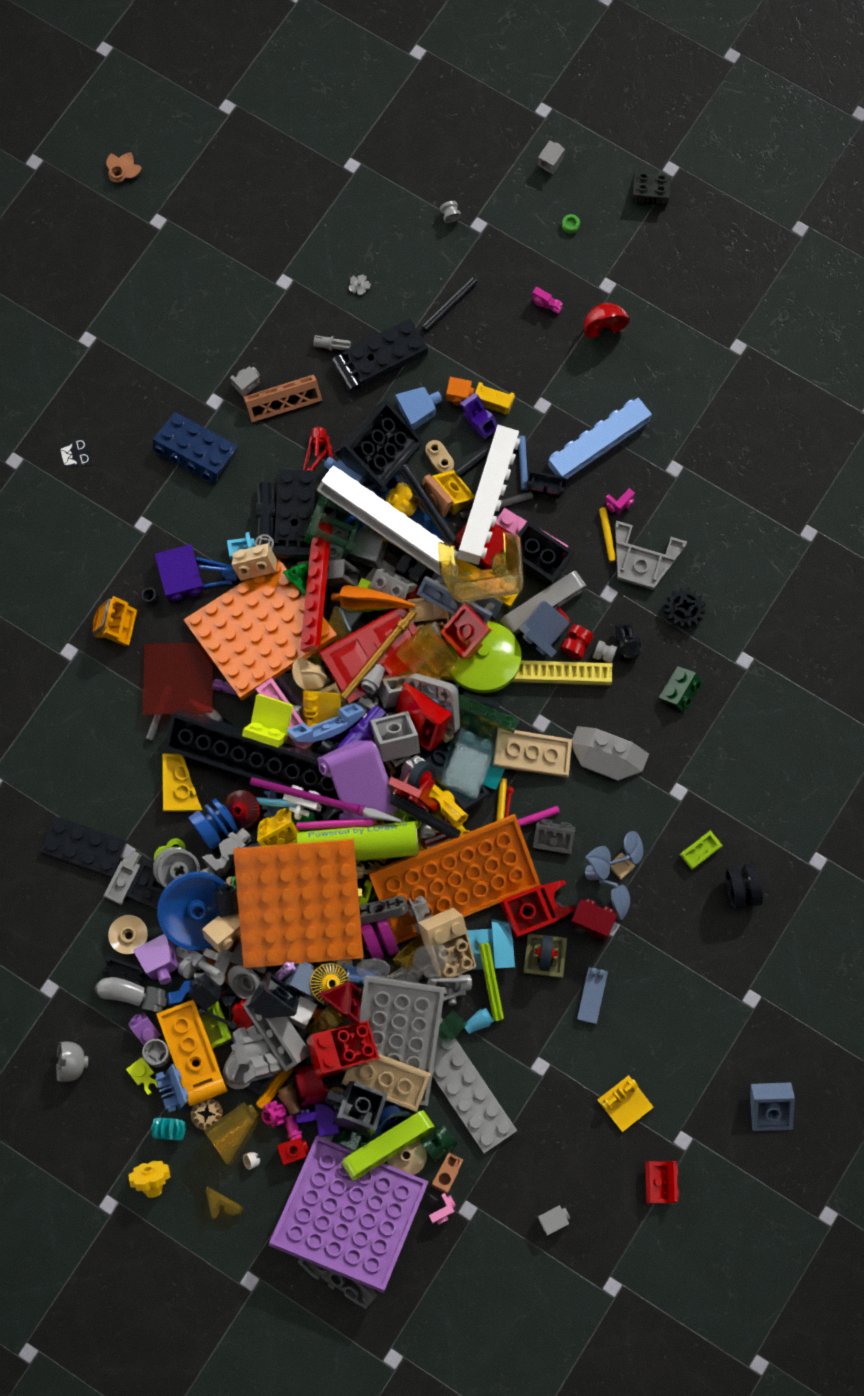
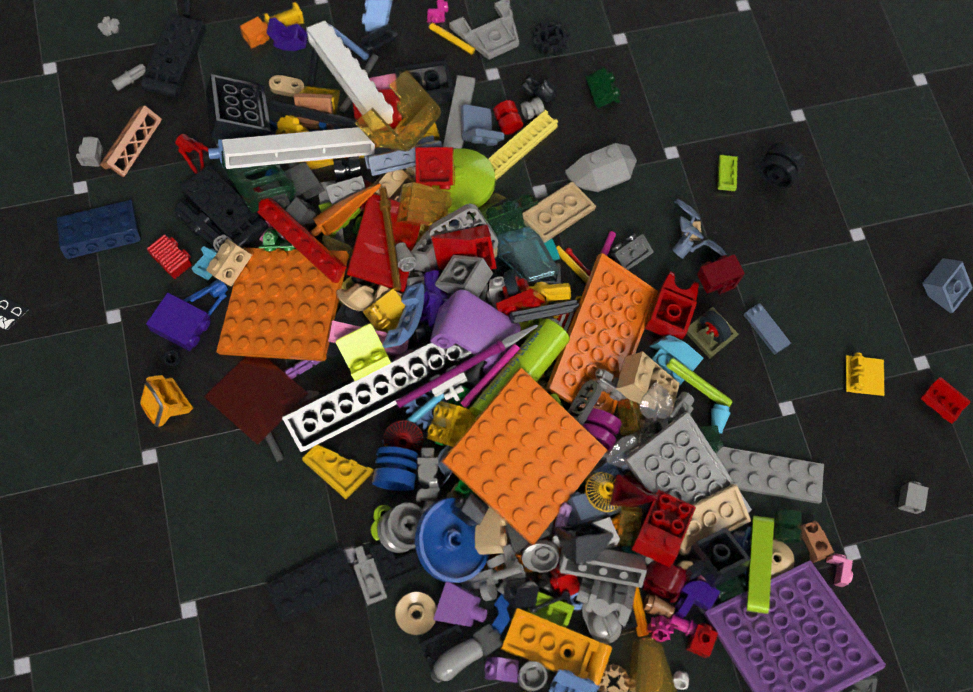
camera: 55 degrees left, 5 degrees down
medium blue torso [396,387,442,430] -> none
none -> red brick [146,234,192,279]

